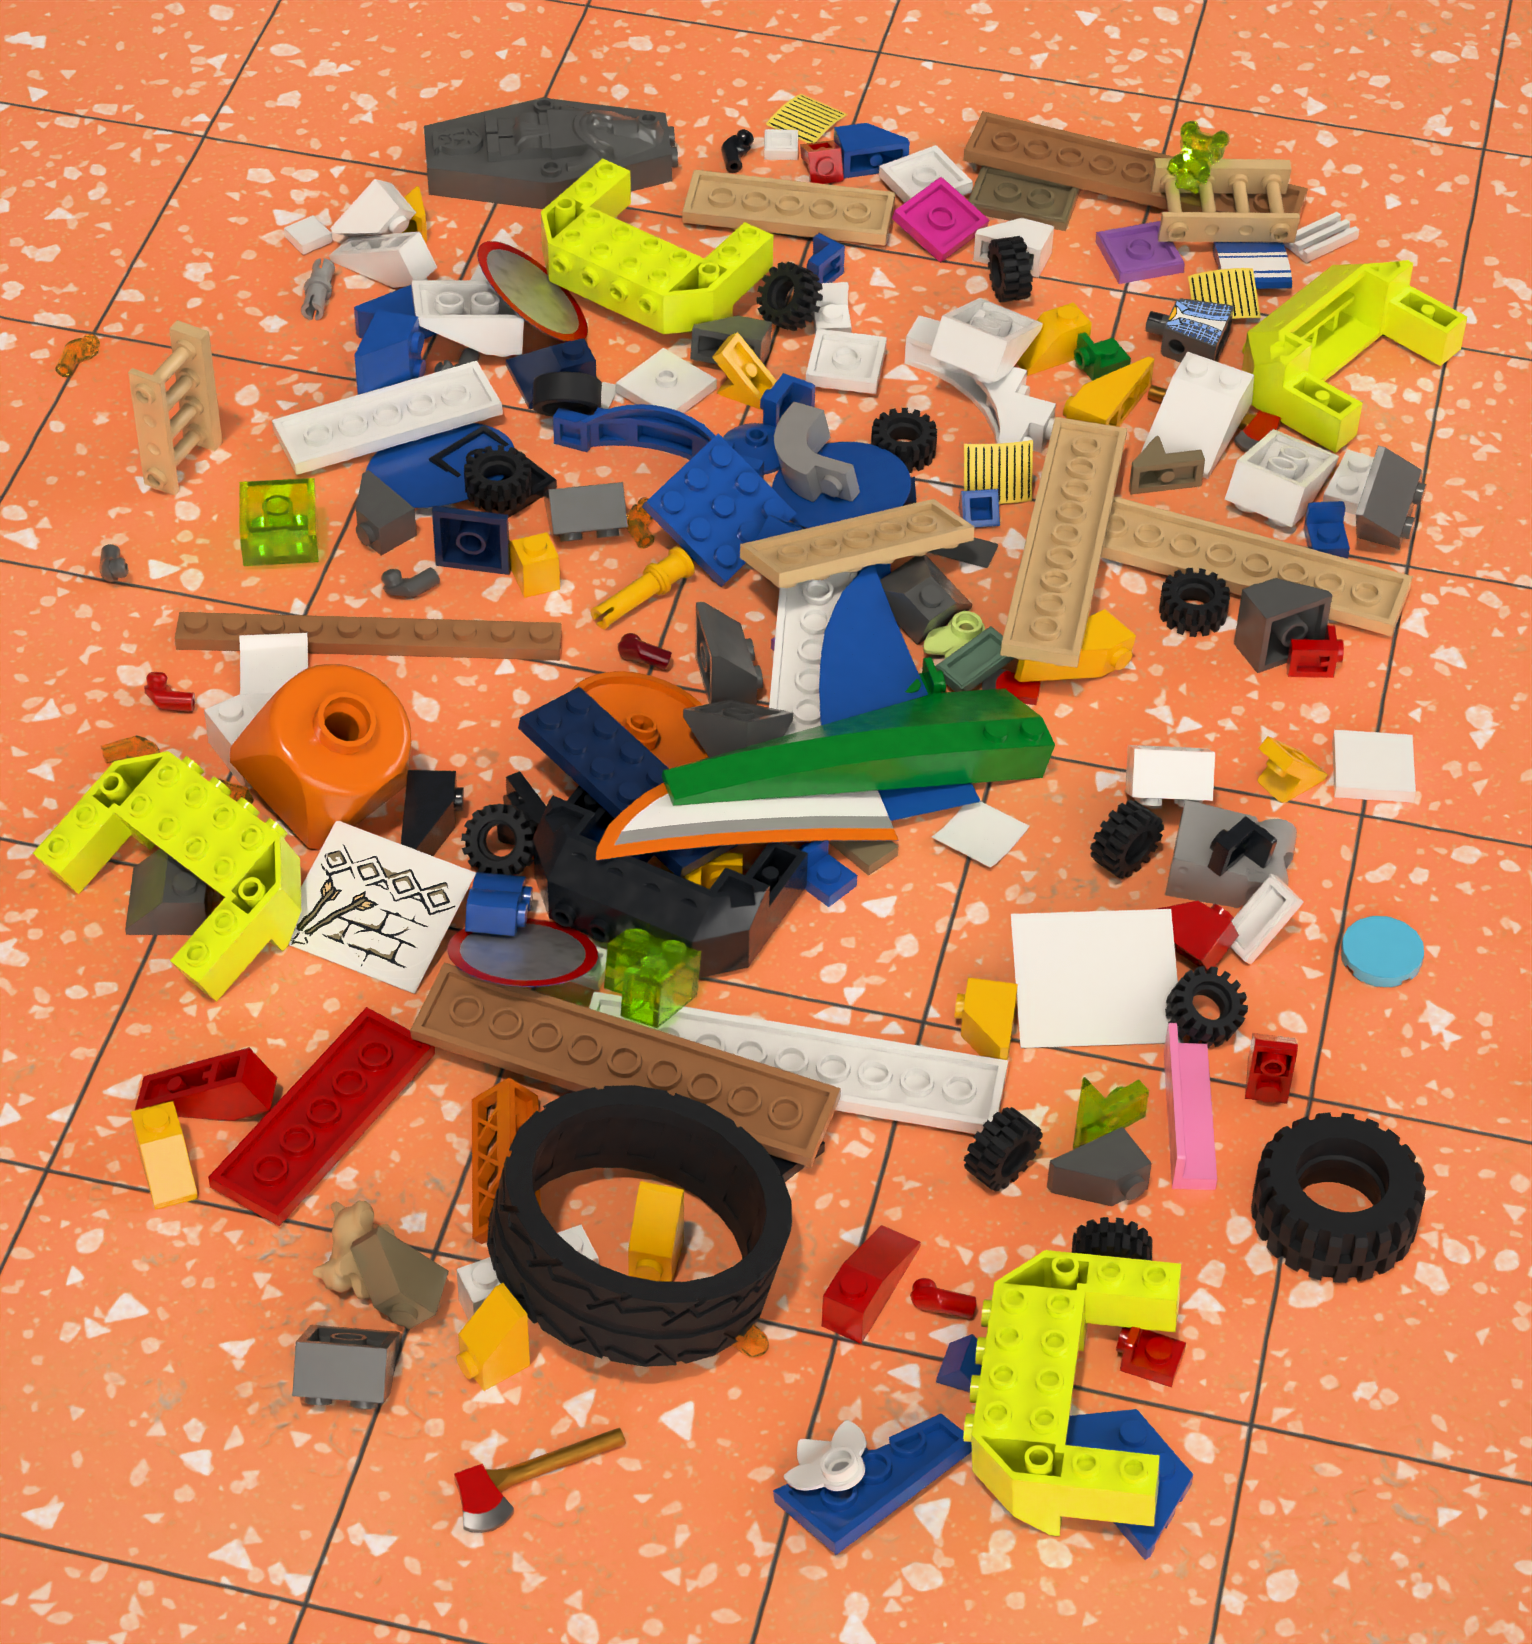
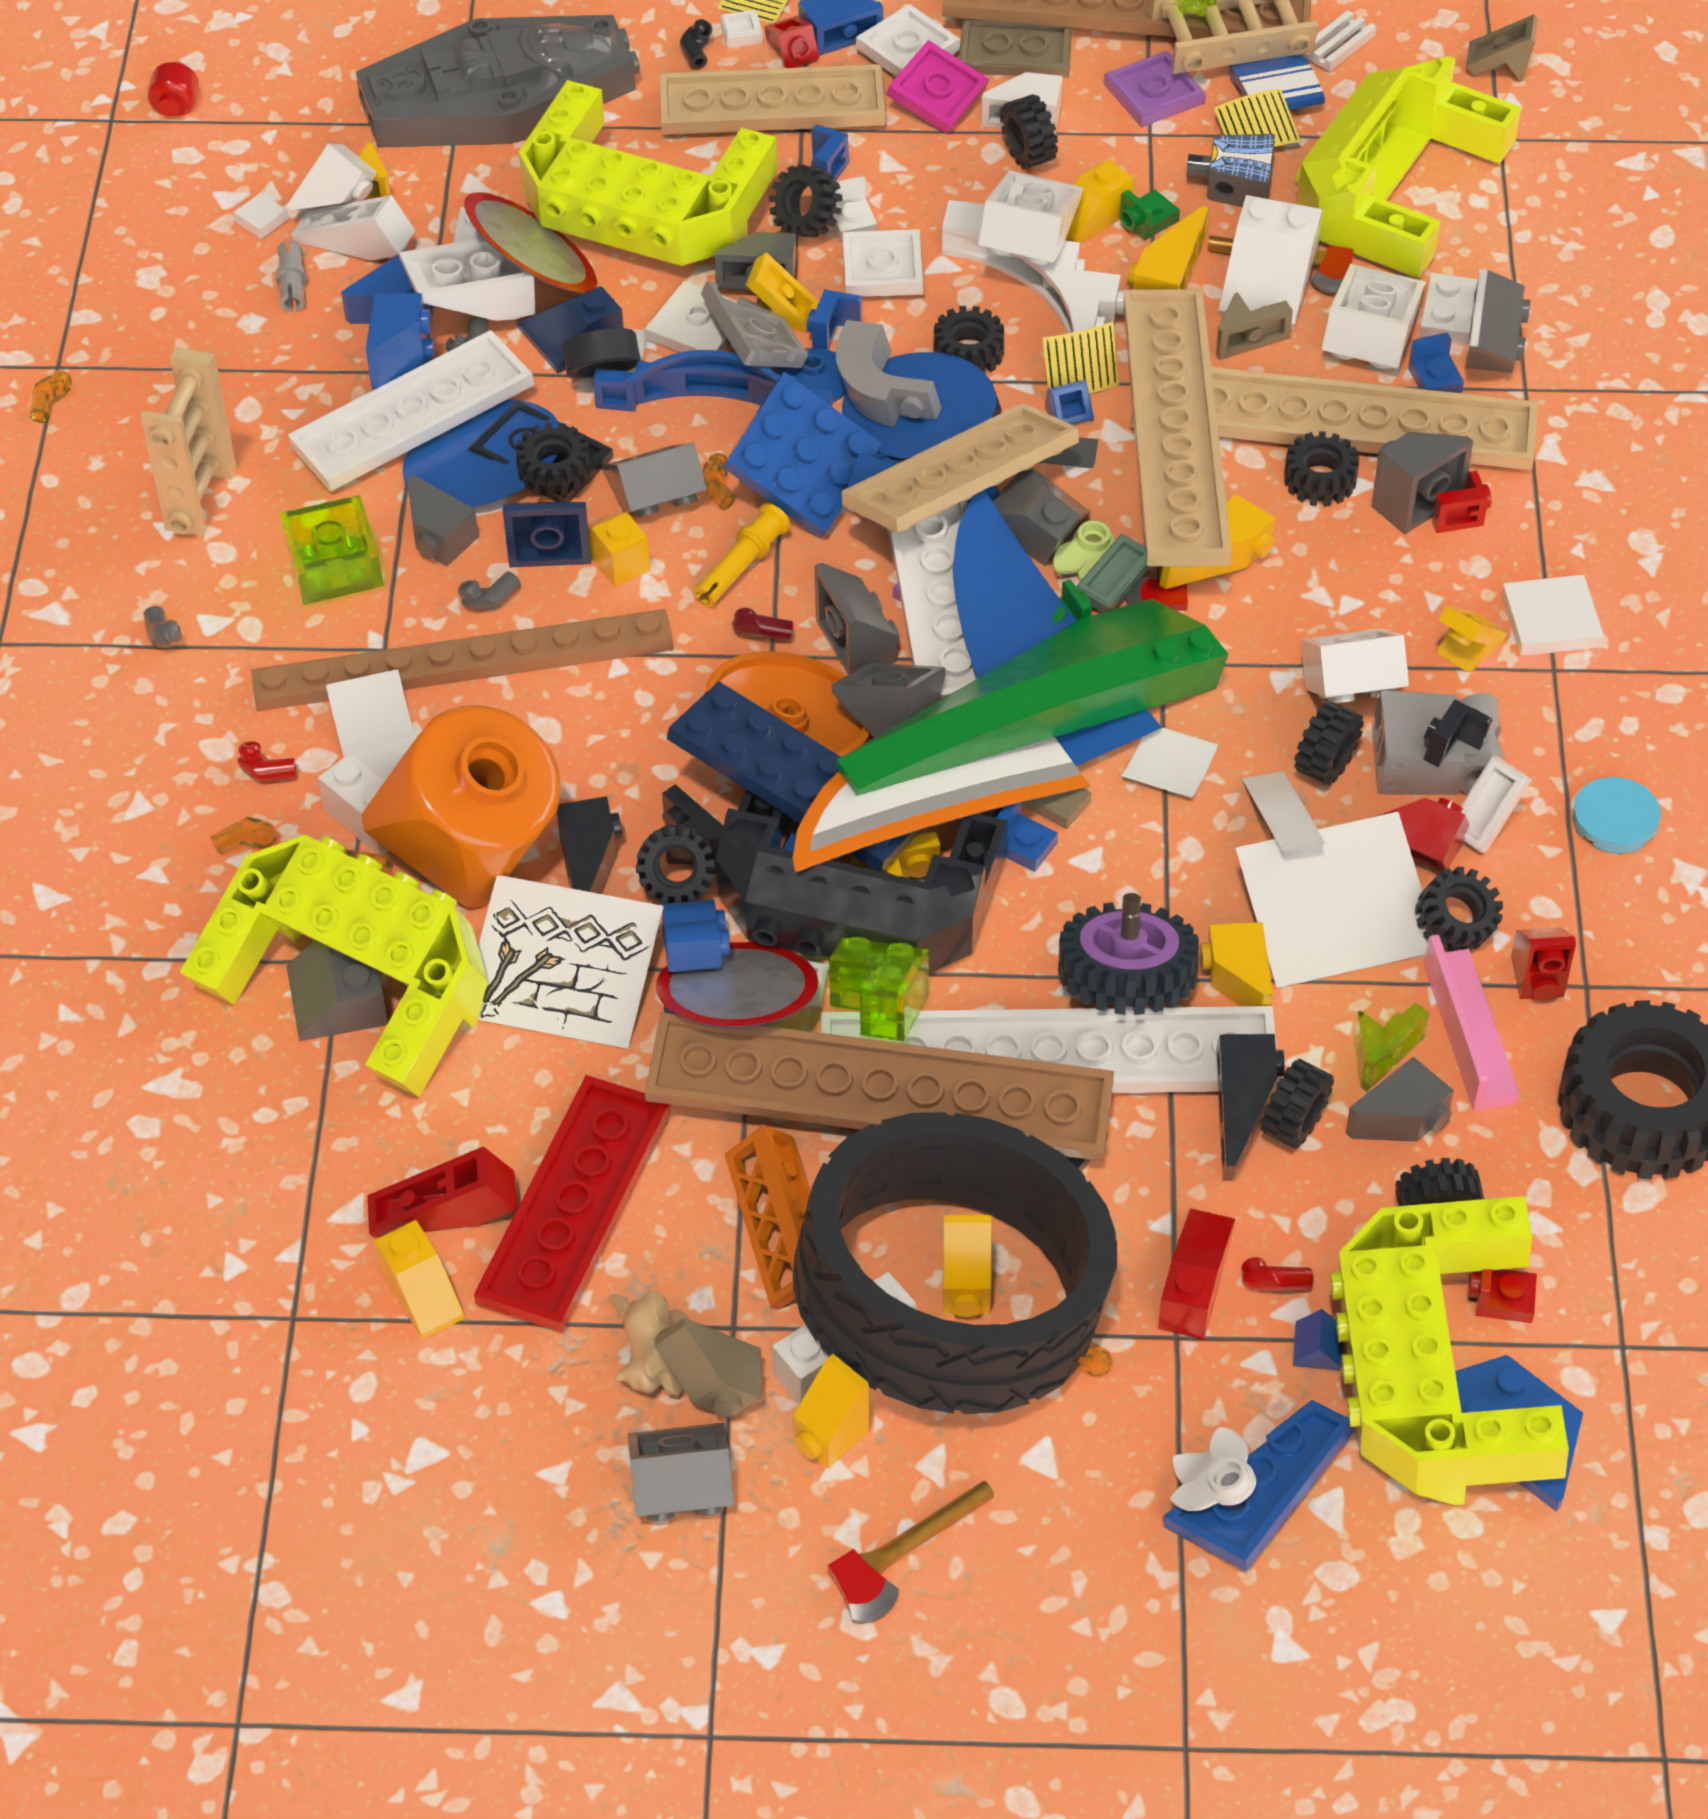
camera: 10 degrees left, 5 degrees up
none -> red head [147,62,199,116]
none -> light grey wing [701,281,808,368]
none -> black wheel [1058,893,1199,1015]
none -> black slope [1216,1034,1285,1181]
none -> white sticker [1242,771,1326,852]
none -> dark tan slope [1466,14,1538,81]

